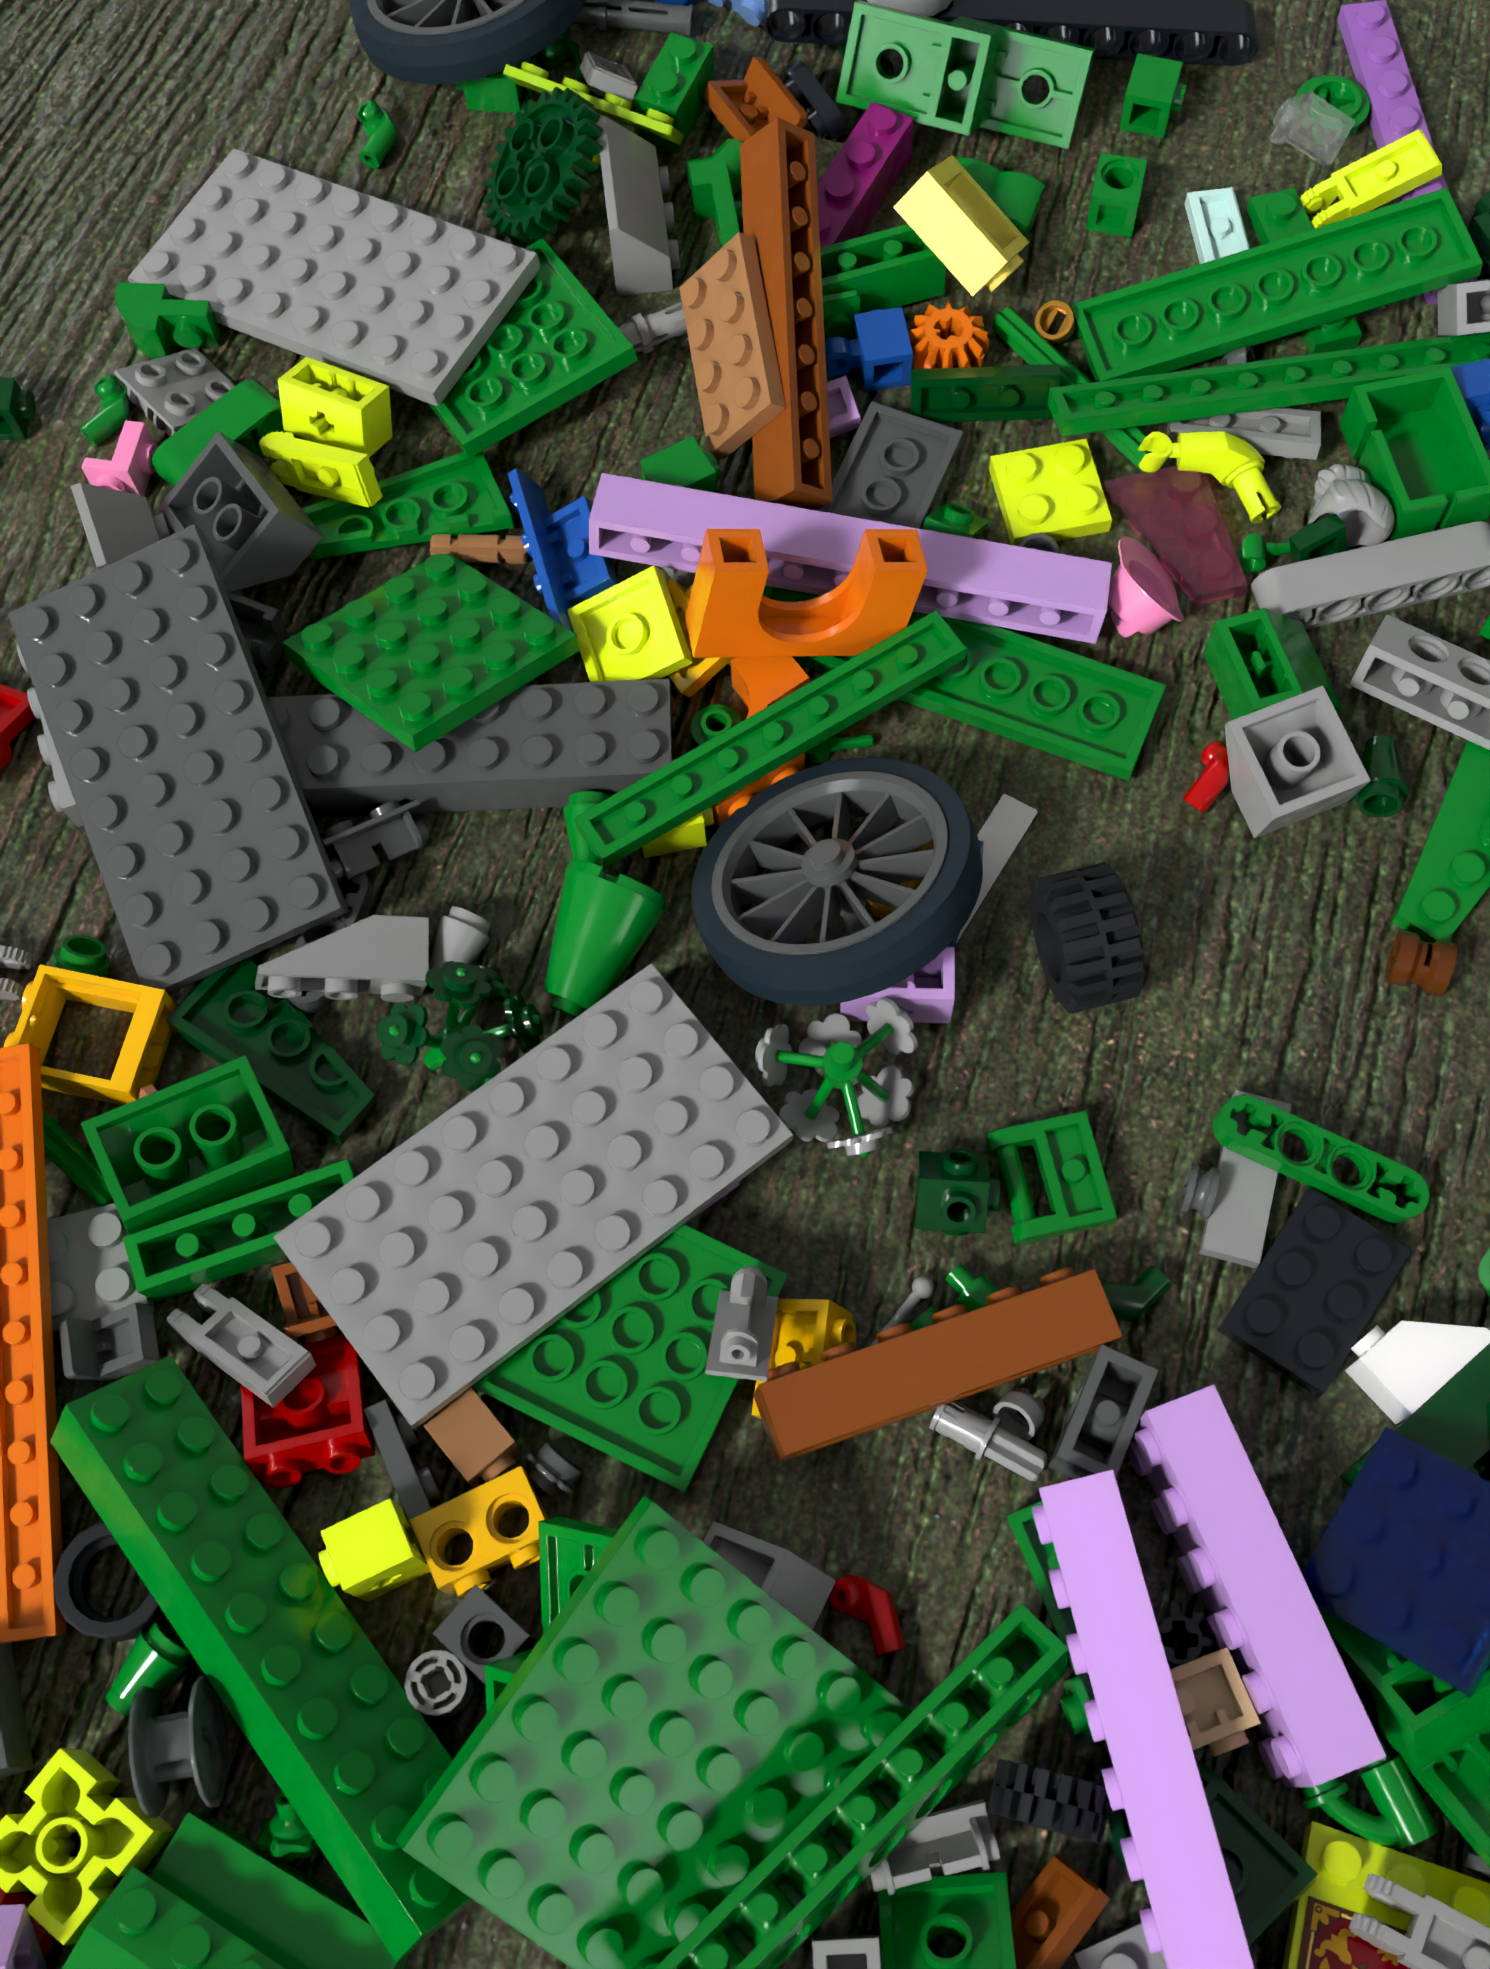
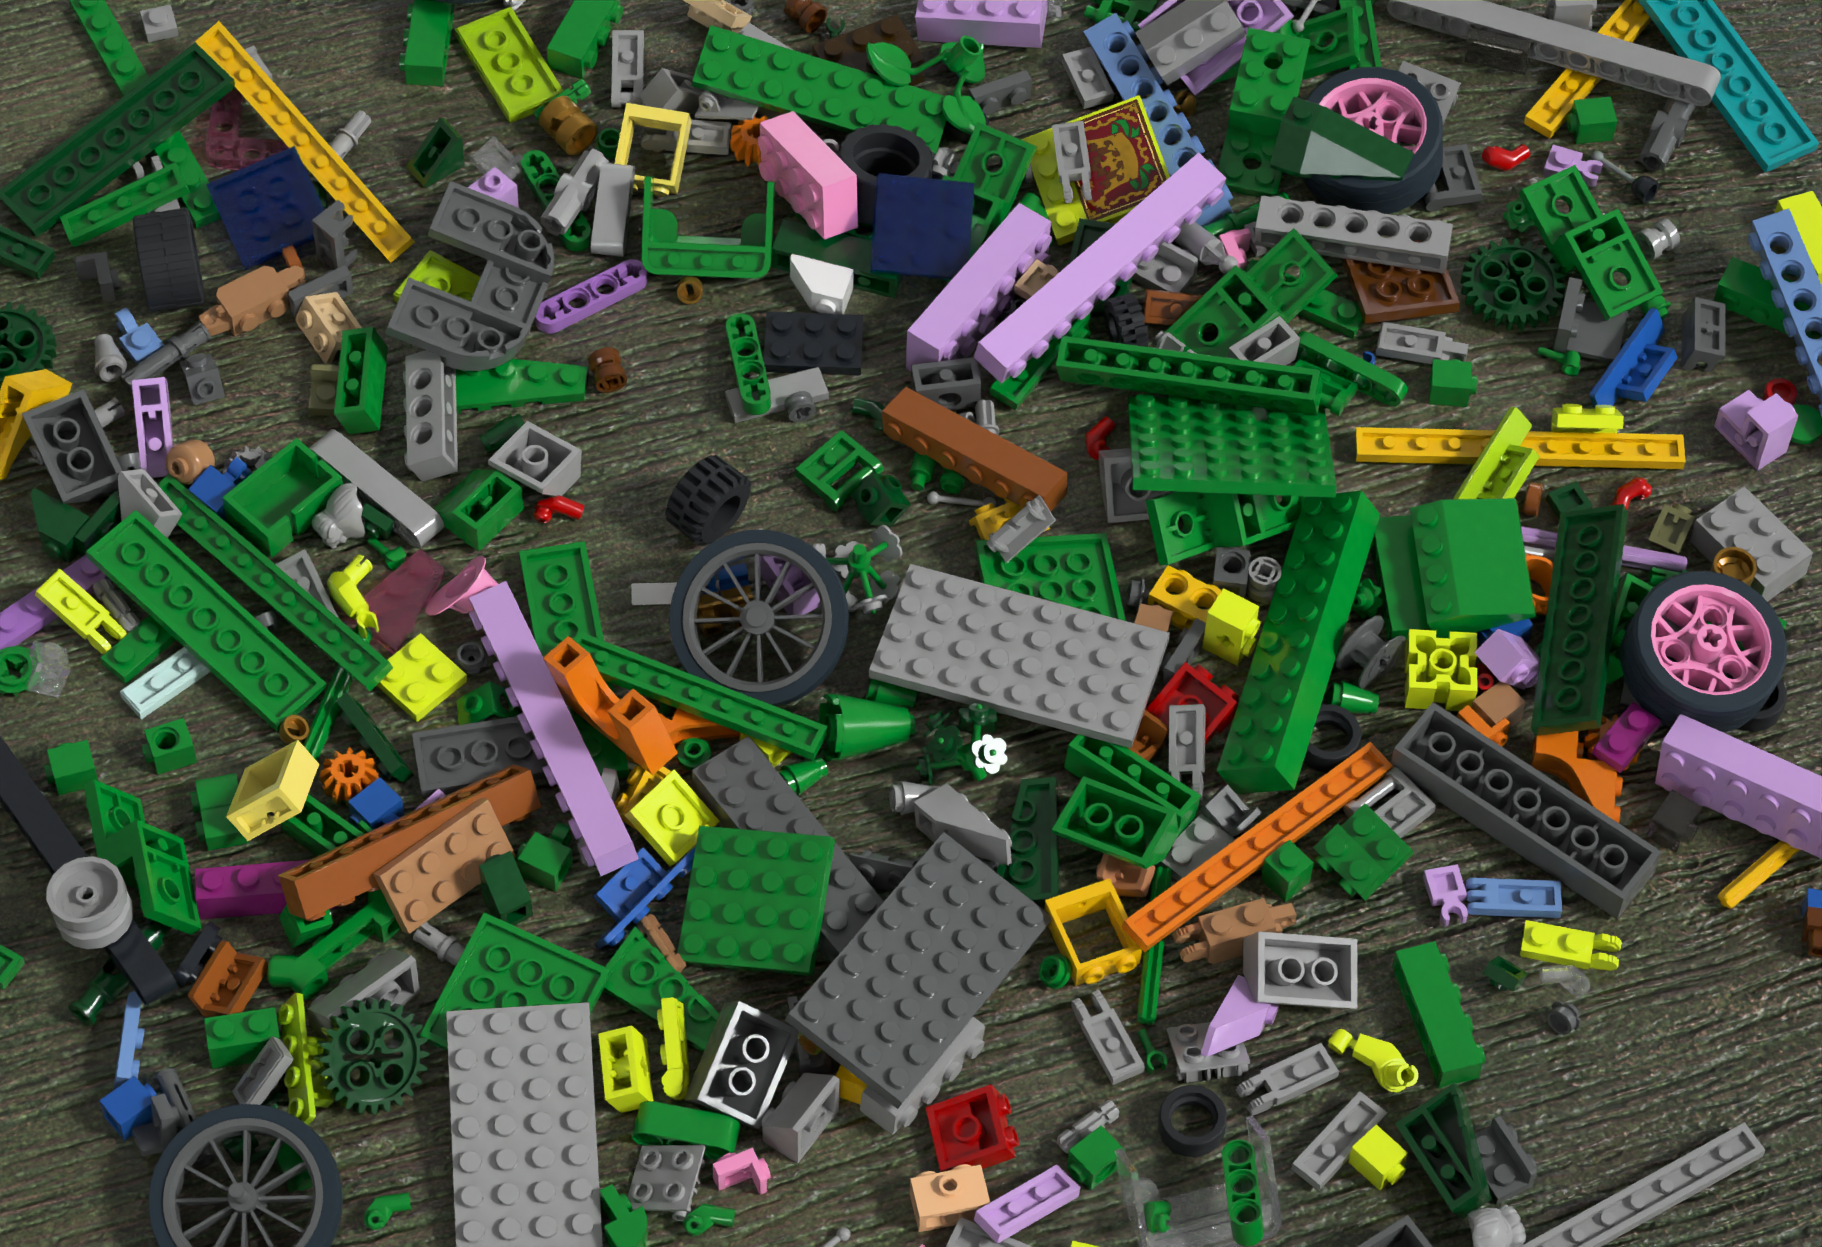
camera: 130 degrees left, 10 degrees down
none -> dark green slope [479,851,533,926]

